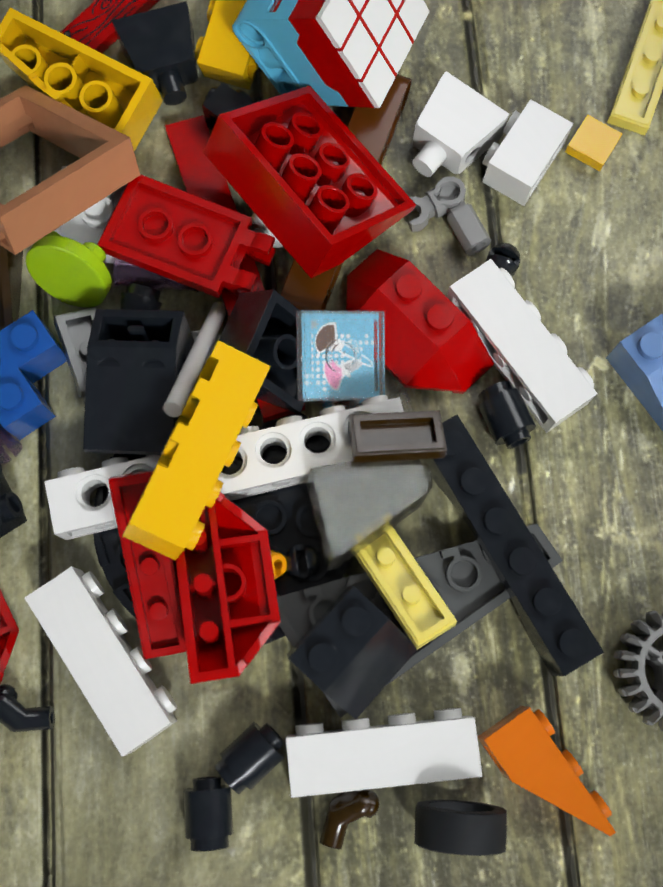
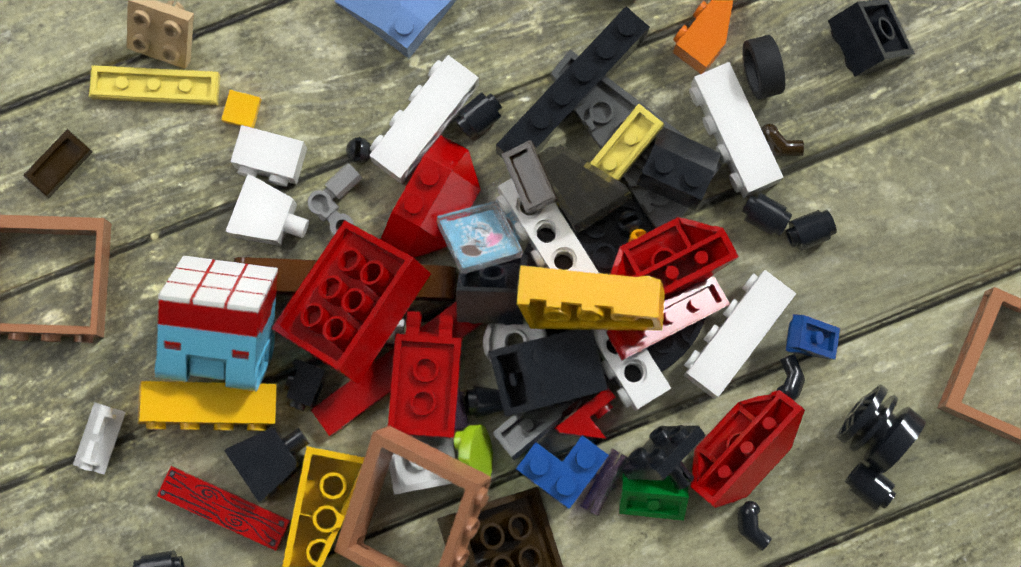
camera: 110 degrees left, 5 degrees up
white bar [163,301,227,417] -> none
none -> red slope [555,388,615,440]
none -> blue slope [786,315,840,360]

